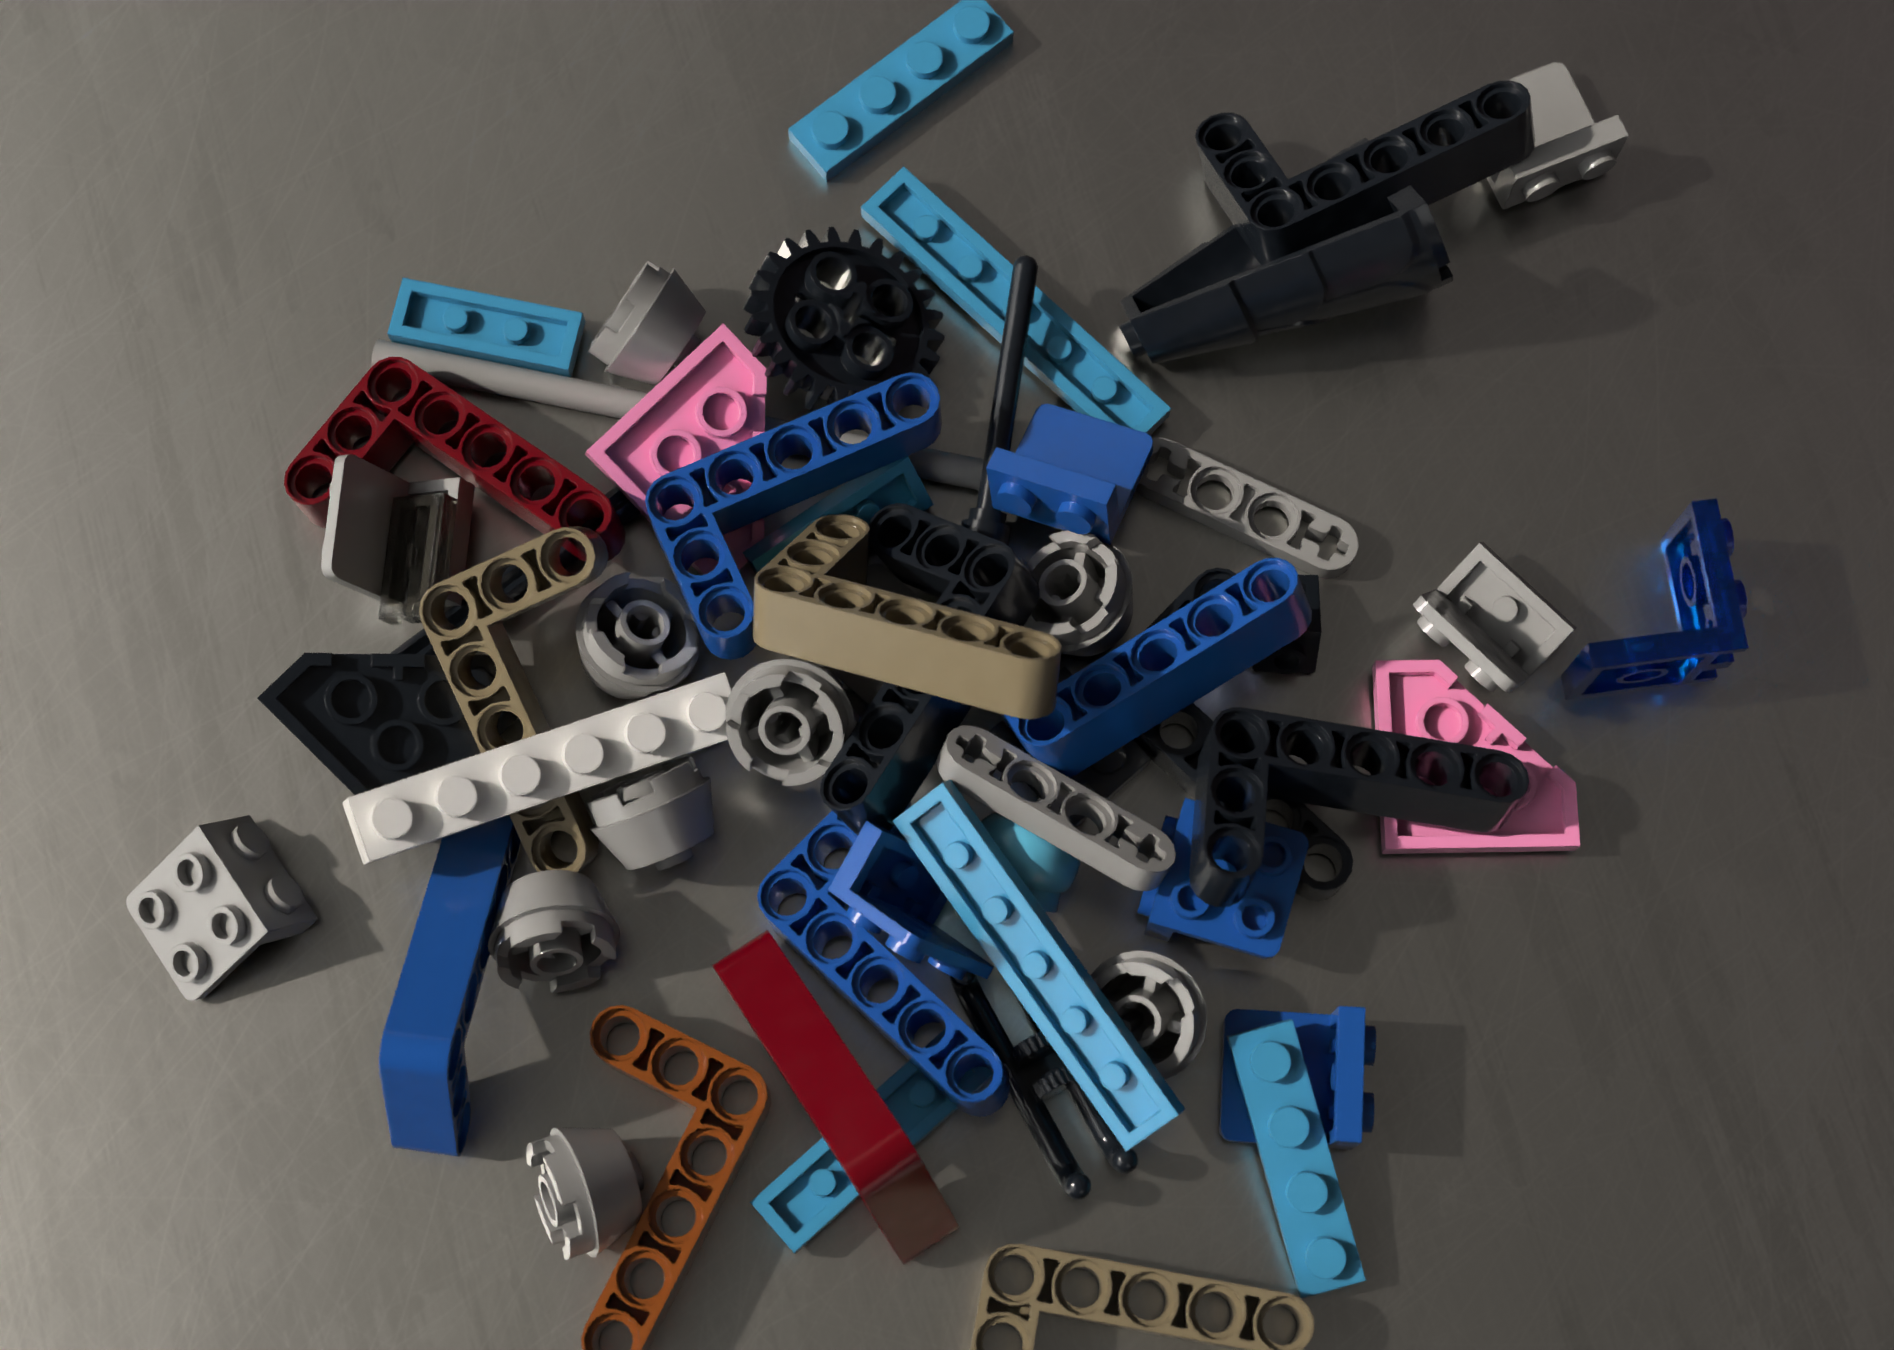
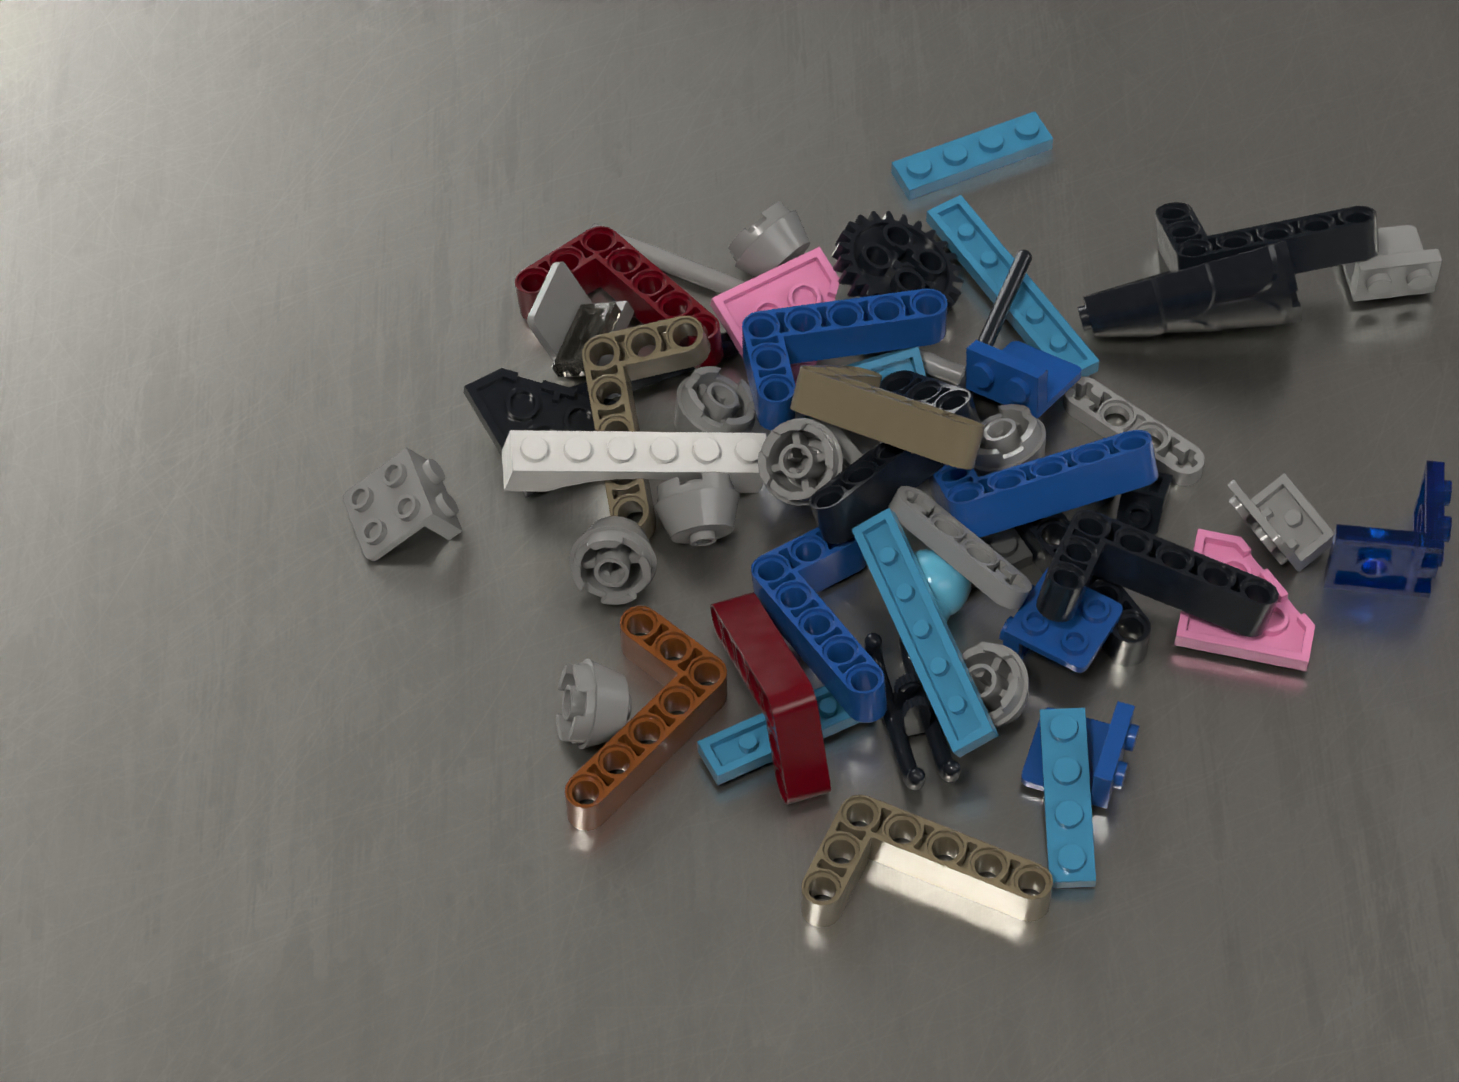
camera: 15 degrees right, 20 degrees down
blue beam [379,815,521,1157] -> none
dark azure plate [387,278,586,377] -> none
blue bracket [828,820,994,980] -> none

